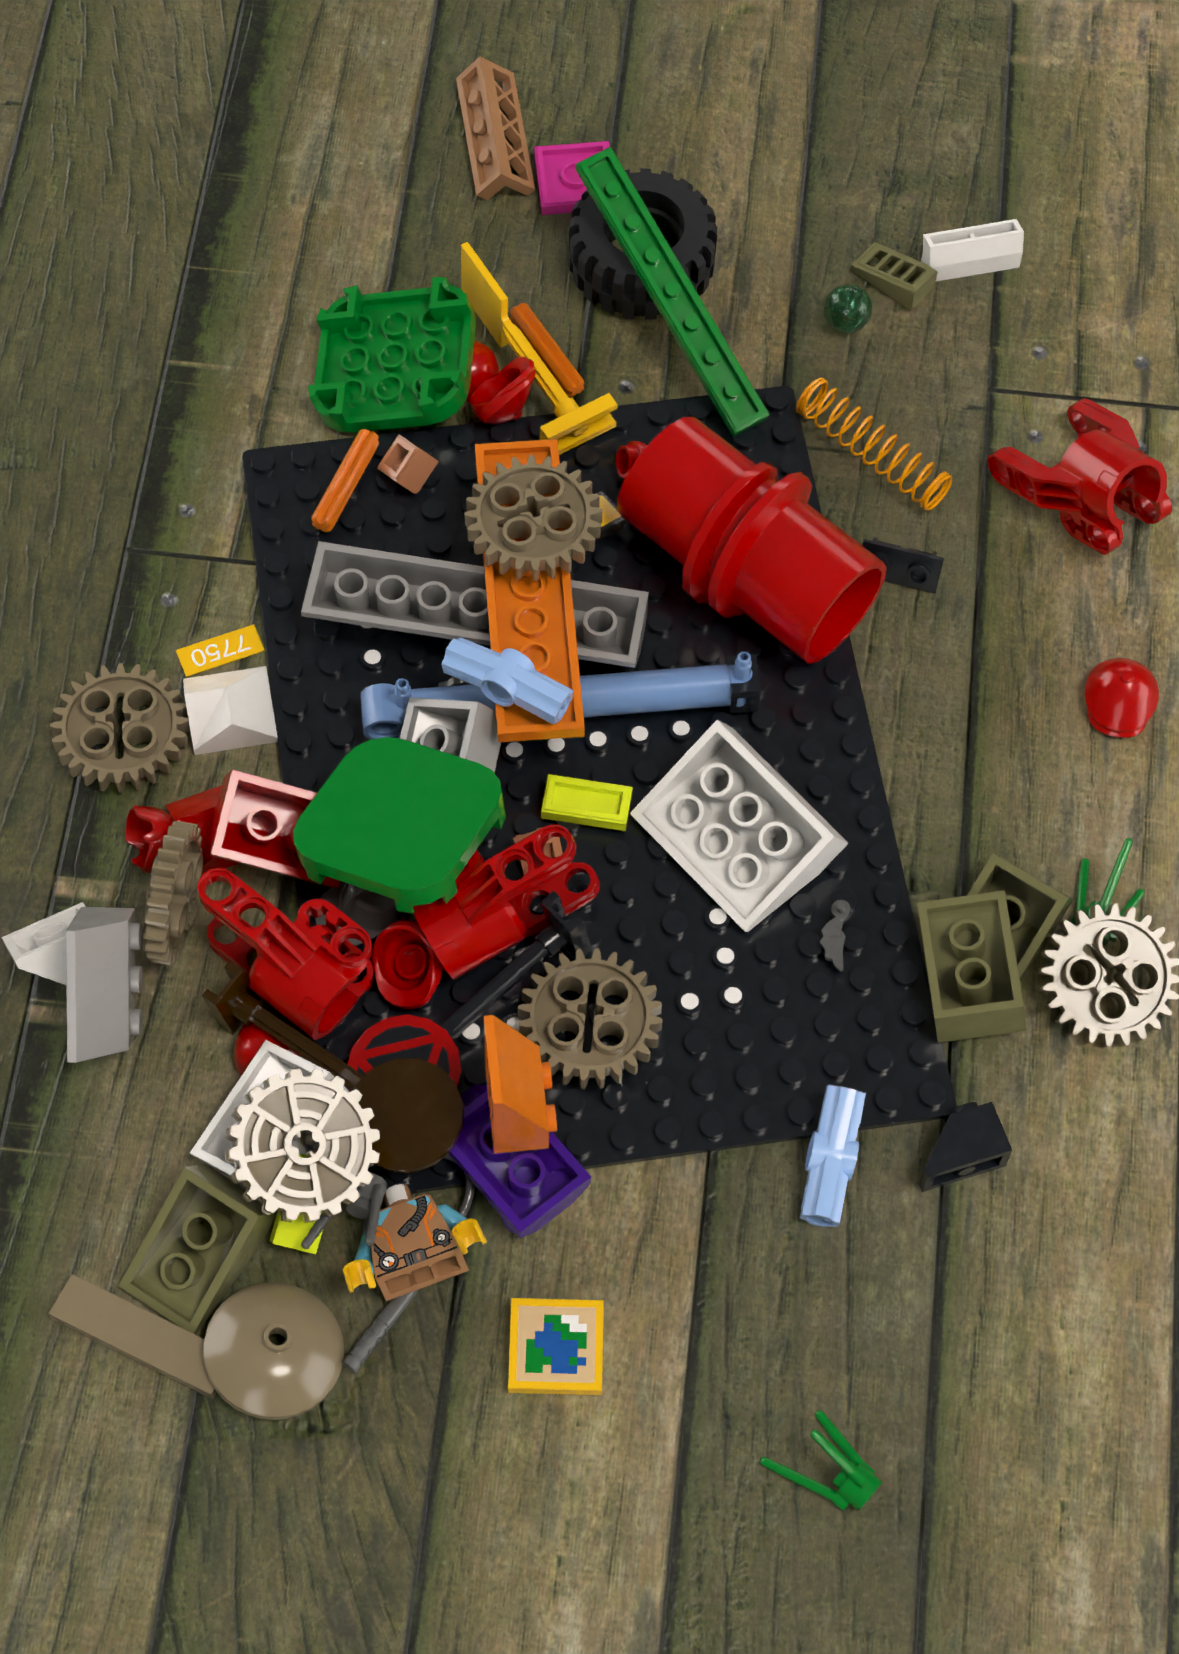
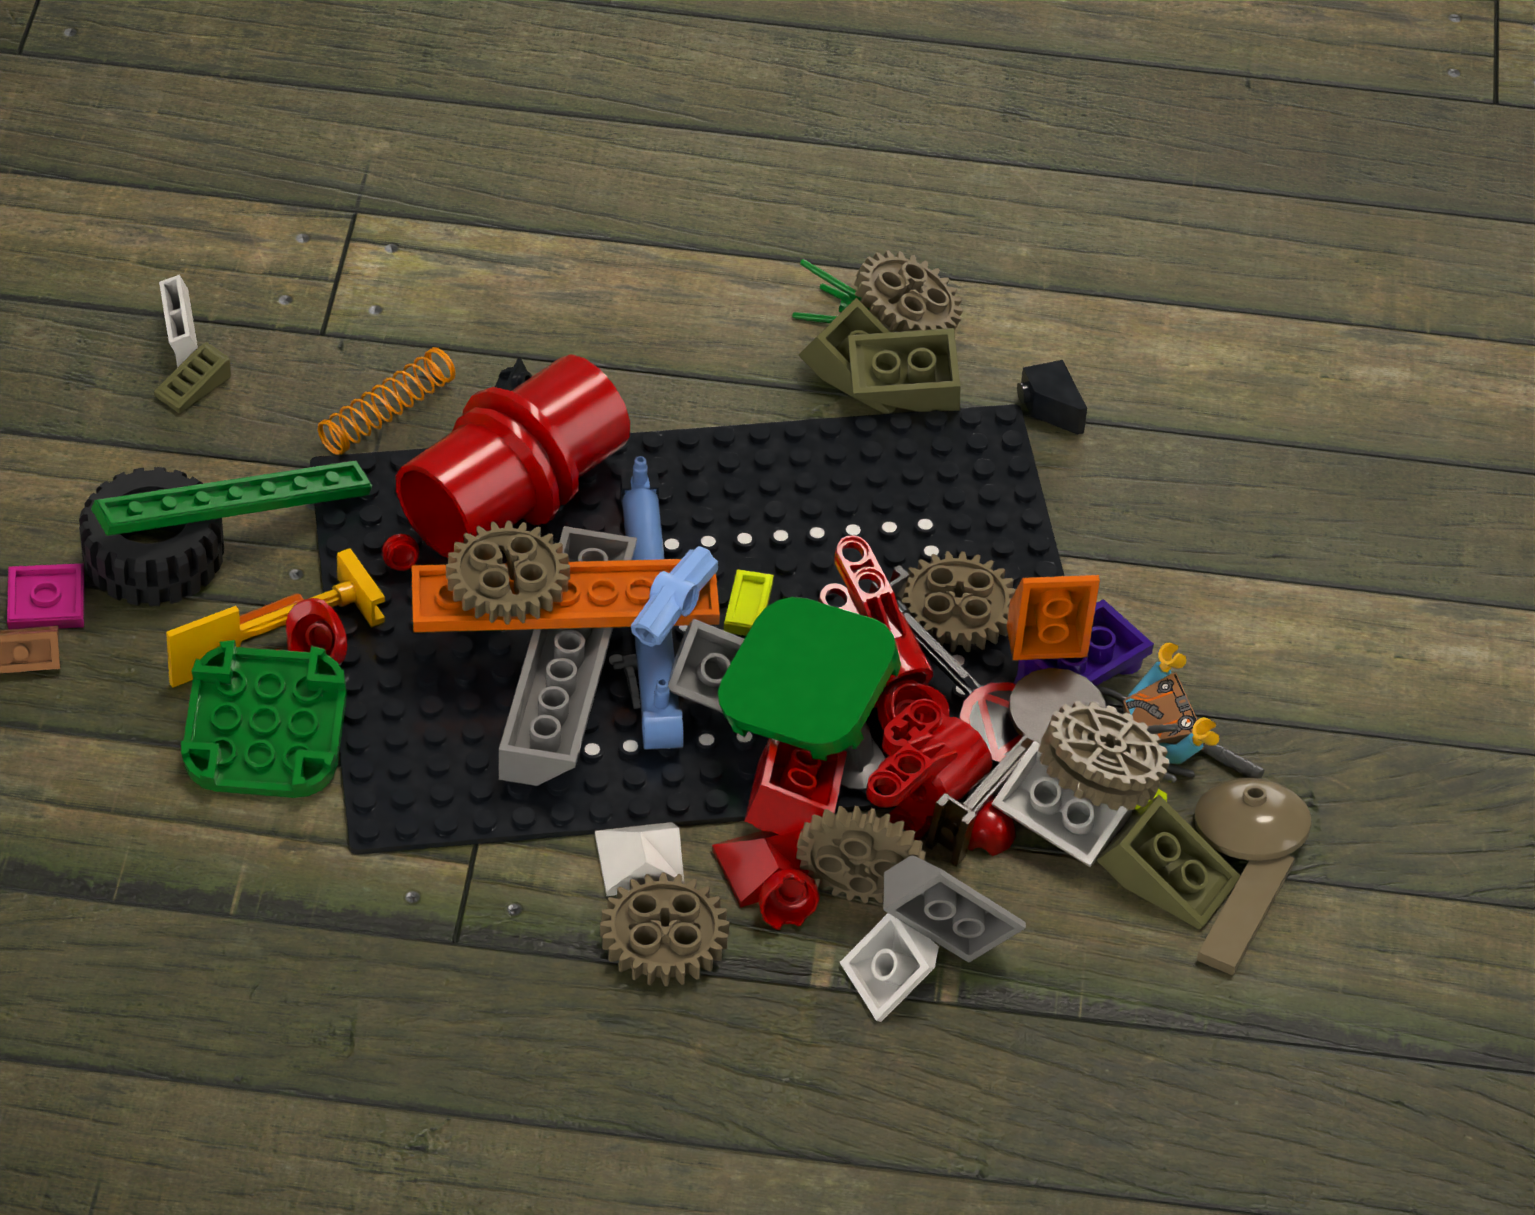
camera: 90 degrees left, 15 degrees down
yellow sticker [176,624,265,677] -> none
orange axle [312,429,379,532] -> none
nougat slope [377,435,439,494] -> none
tile [508,1298,604,1395] -> none
white slope [630,720,848,932] -> none
green plant [760,1410,883,1511] -> none
light blue piece [799,1085,866,1227] -> none
dark grey piece [819,900,851,972] -> none
clear green piece [823,284,872,334] -> none
red piece [987,398,1172,555] -> none
red hat [1084,658,1159,738] -> none

